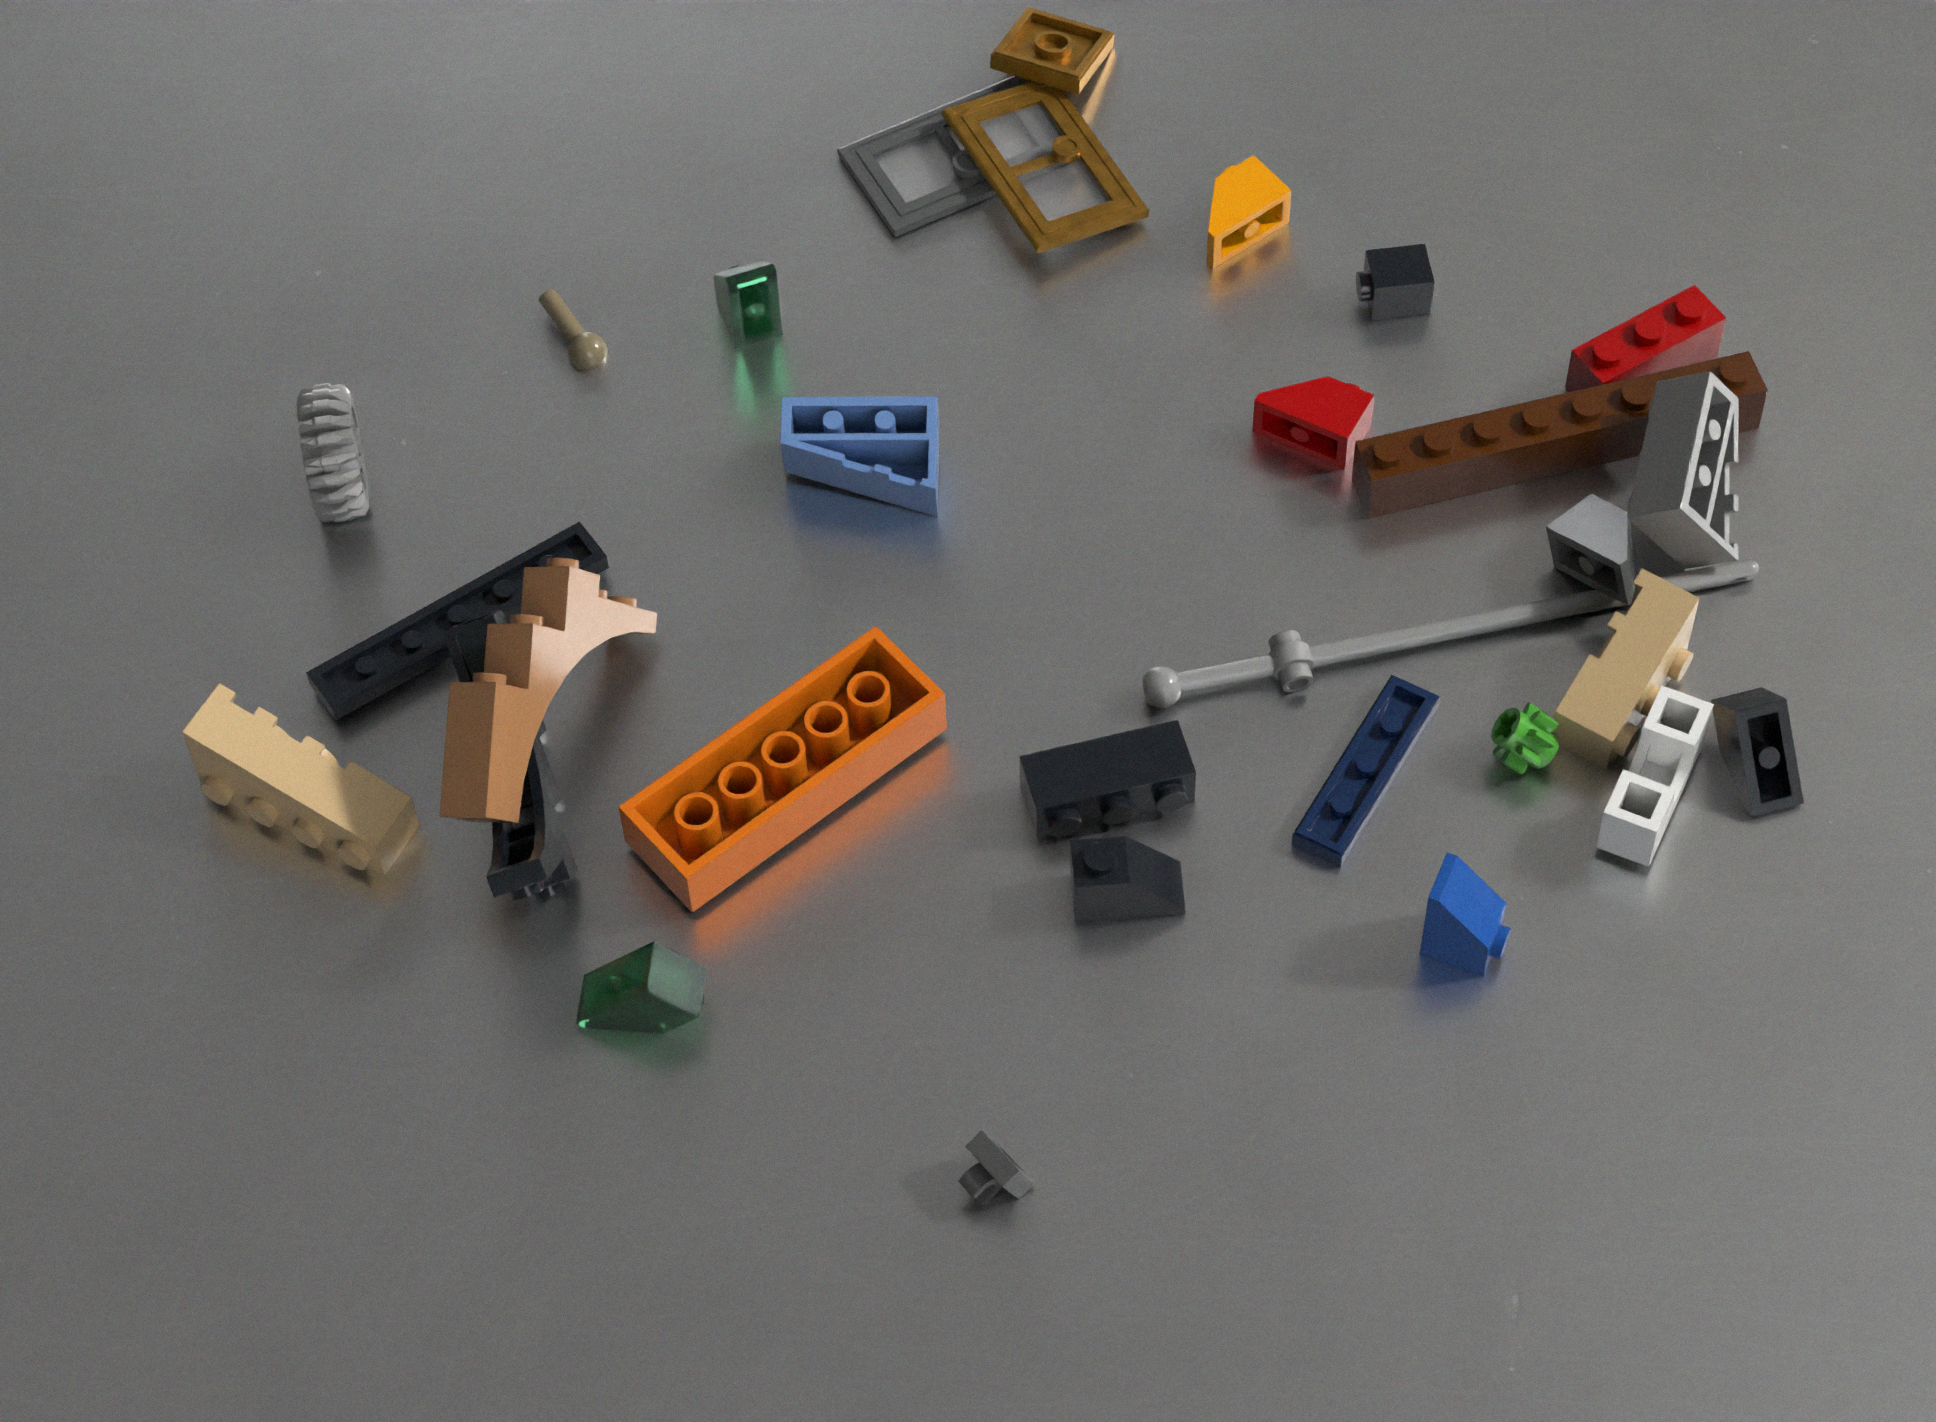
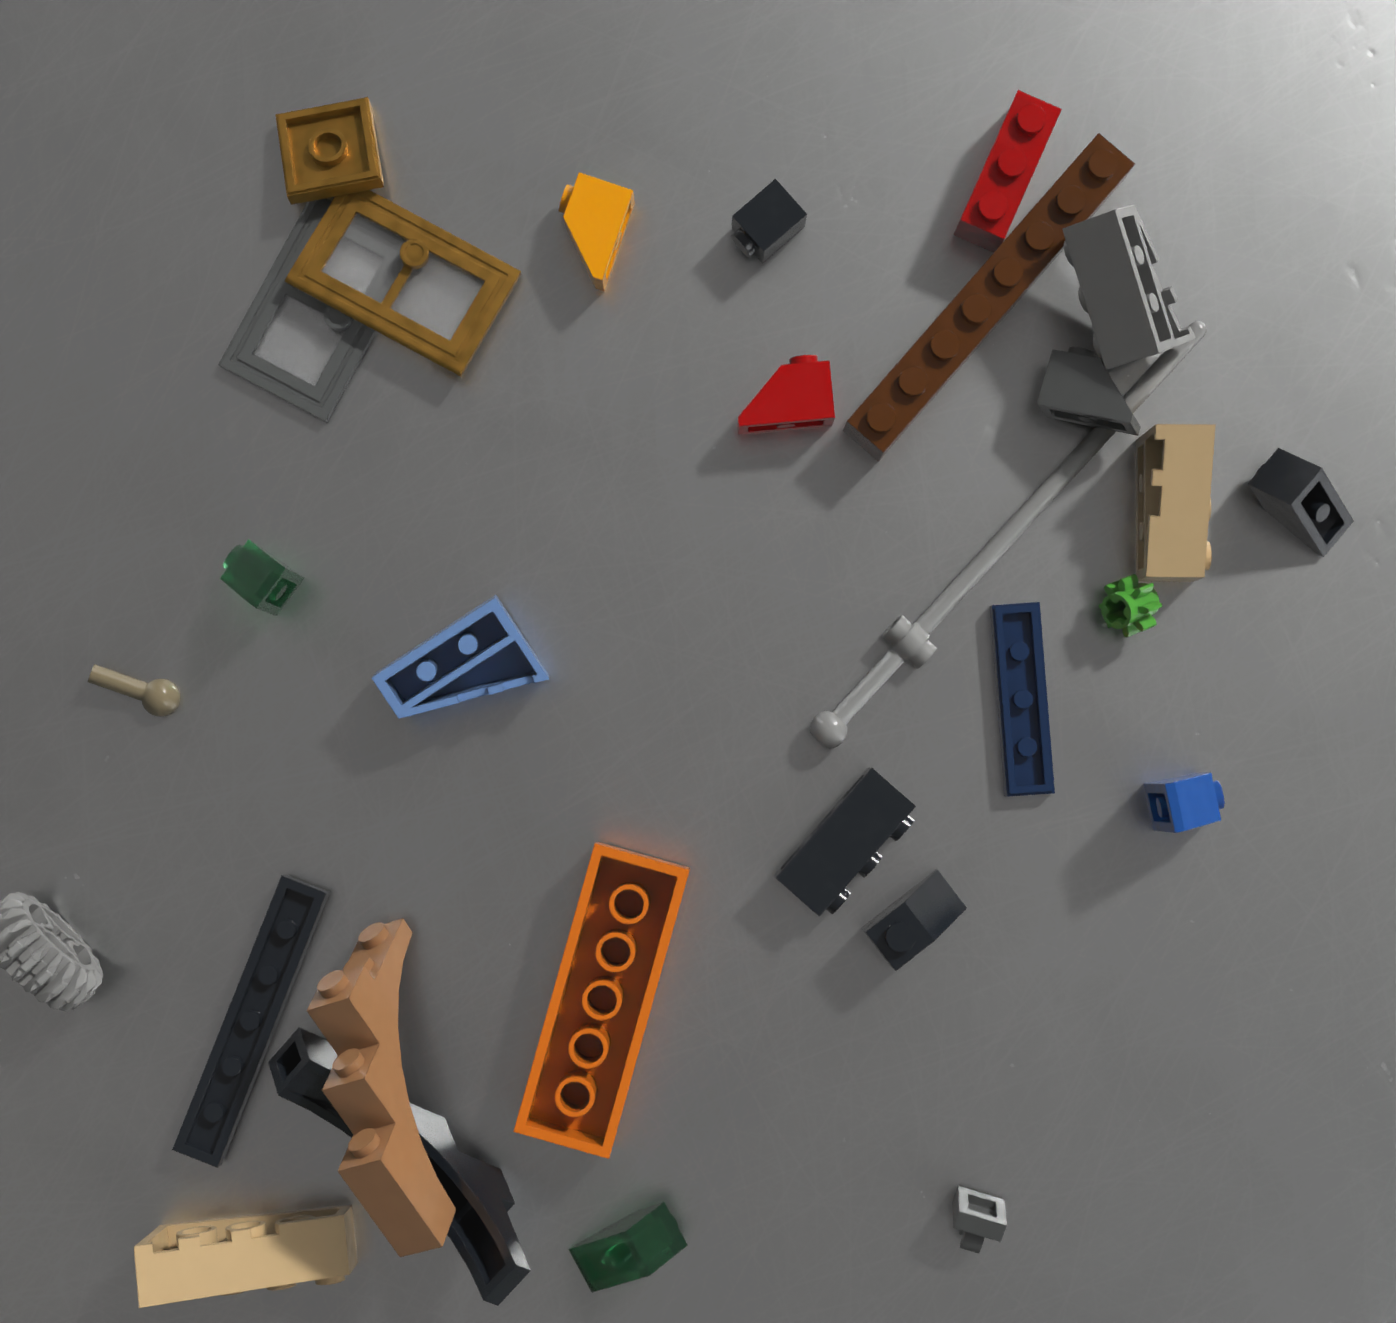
camera: 35 degrees left, 30 degrees up
white arch [1597,685,1714,867] -> none

